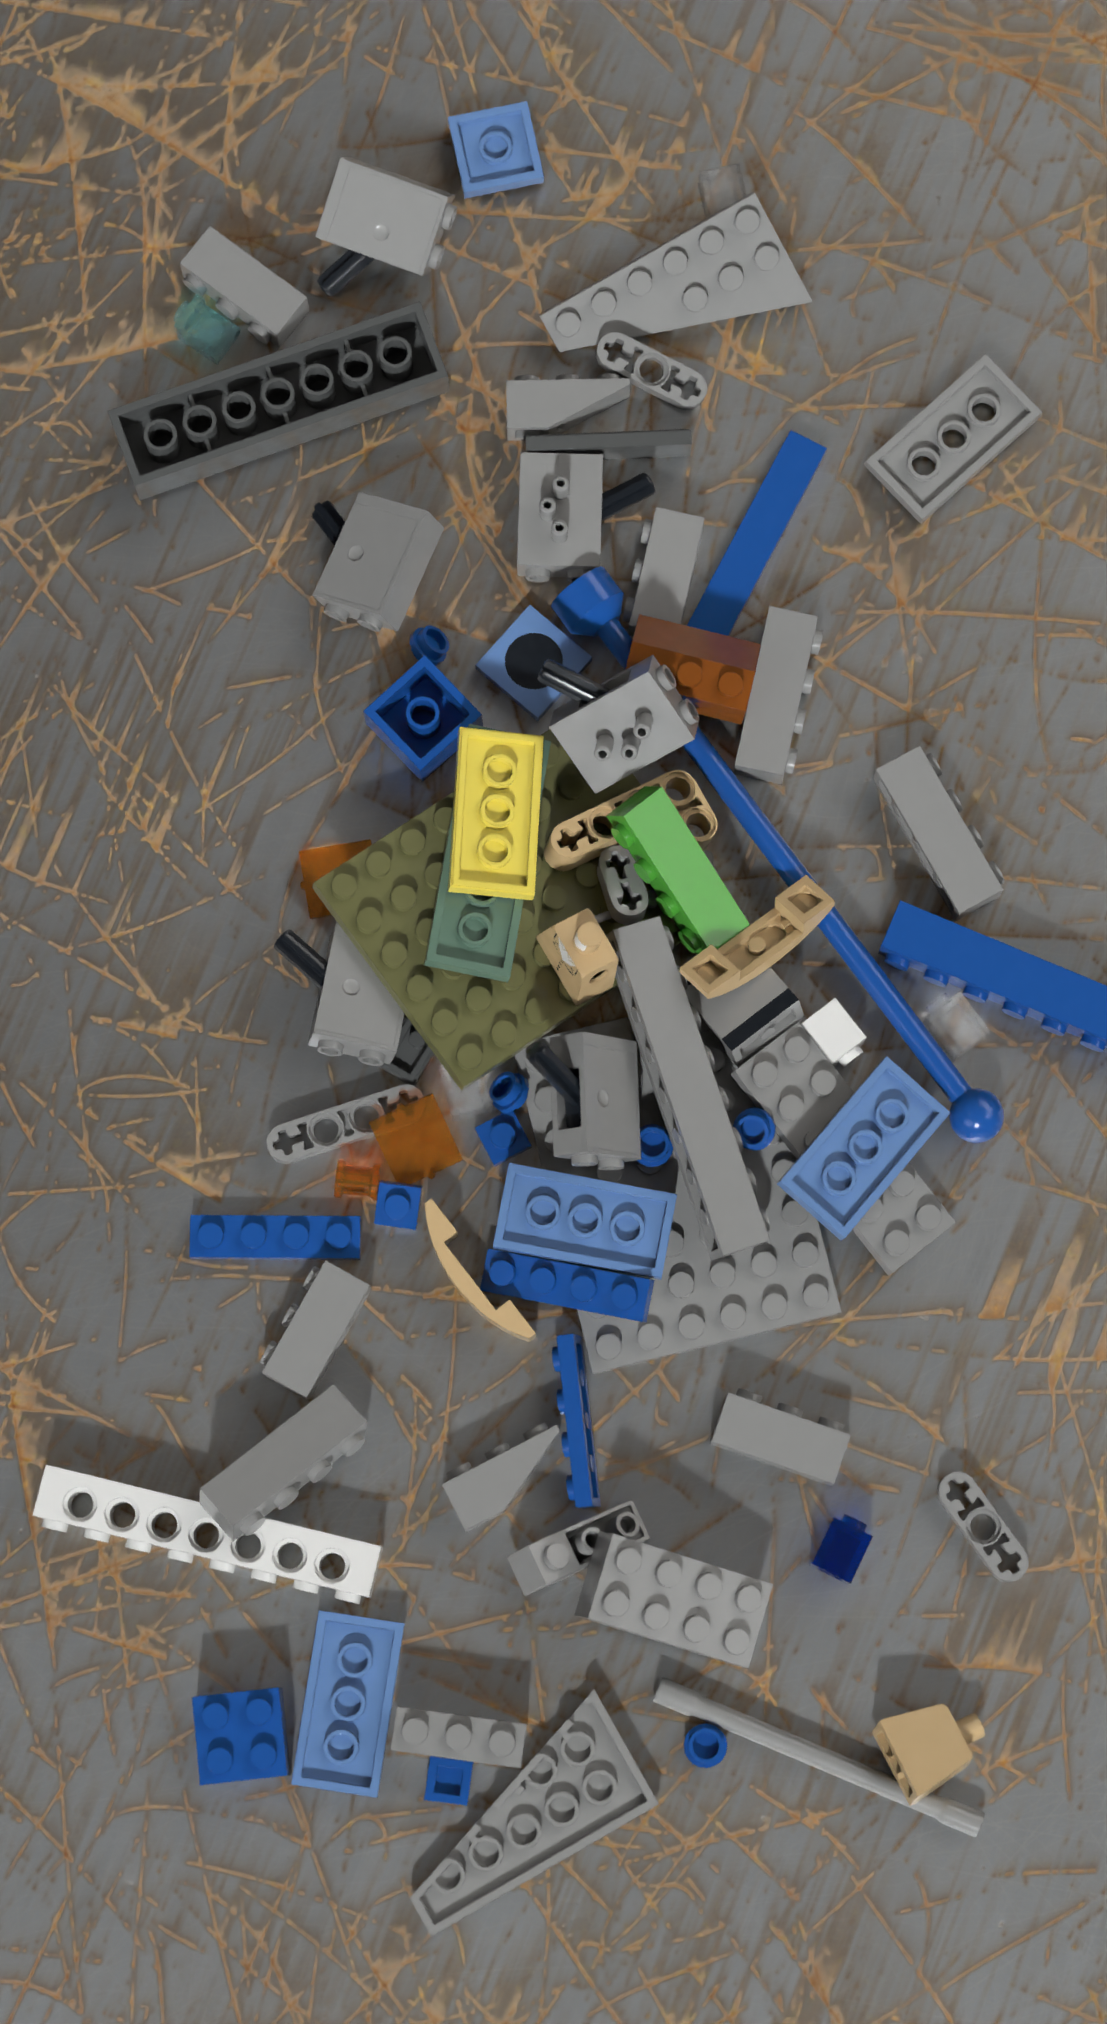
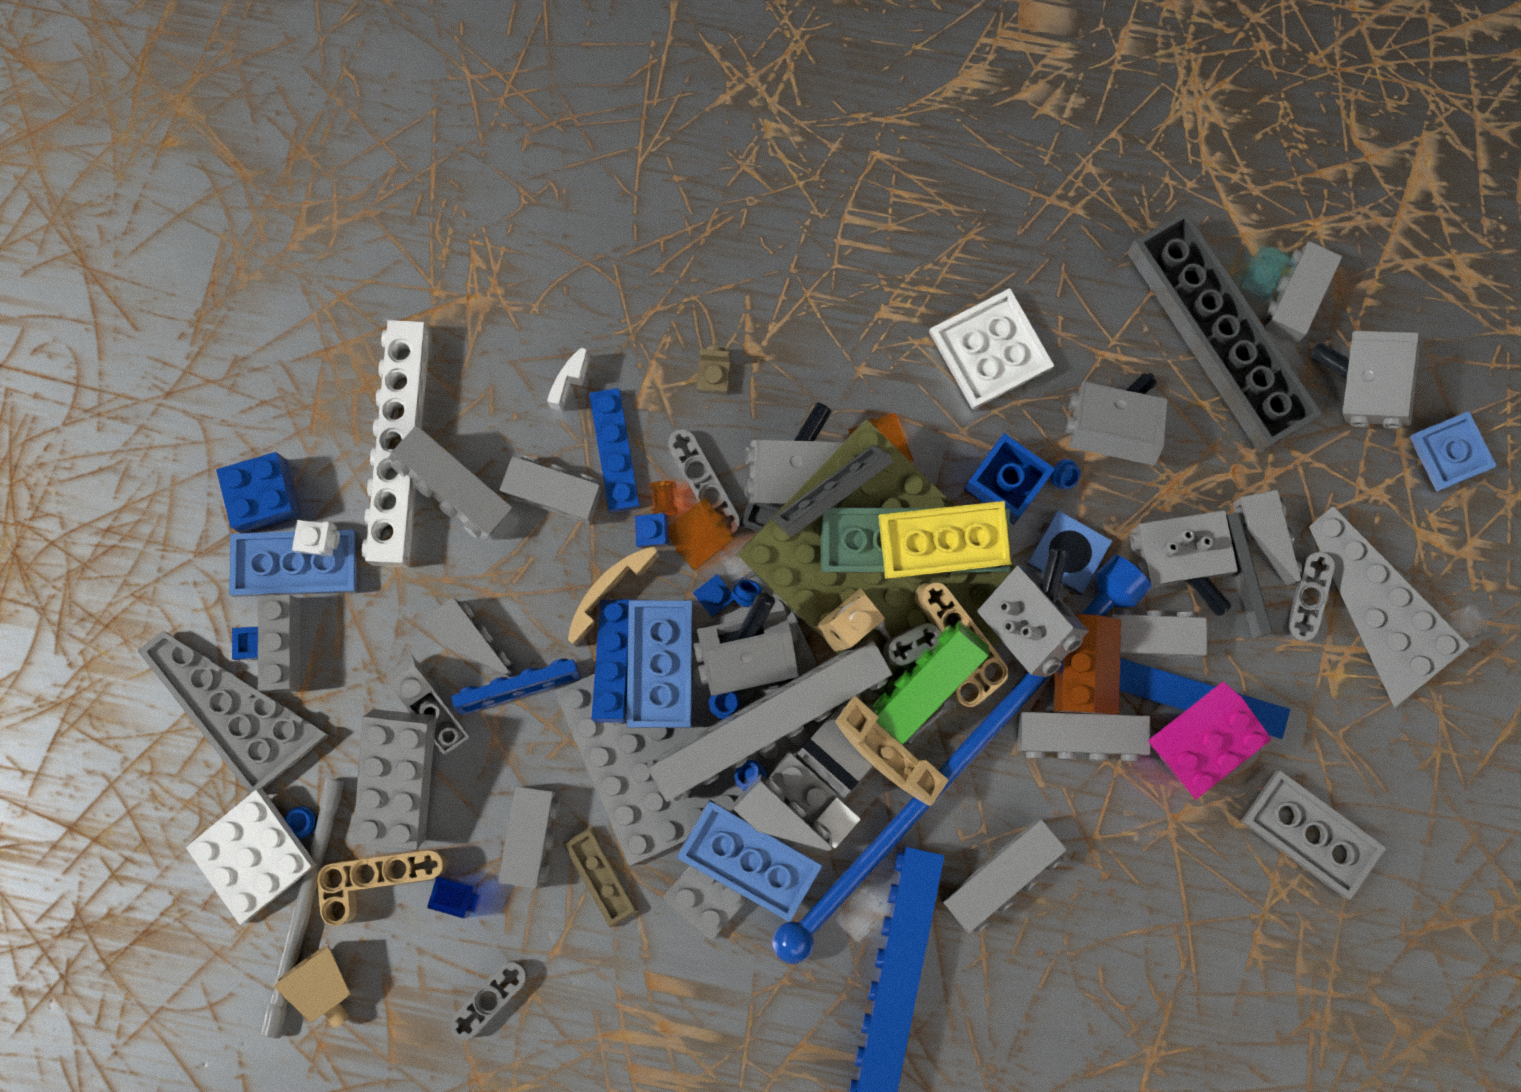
camera: 80 degrees right, 0 degrees up
none -> white plate [186,788,317,925]
none -> white bracket [292,520,340,557]
none -> tan beam [317,850,449,926]
none -> white slope [547,348,590,412]
none -> dark tan tile [563,827,638,928]
none -> dark tan bracket [697,346,731,395]
none -> light grey slope [733,774,832,851]
none -> dark grey tile [773,445,893,538]
none -> white plate [929,288,1054,410]
none -> dark pink brick [1148,681,1272,800]

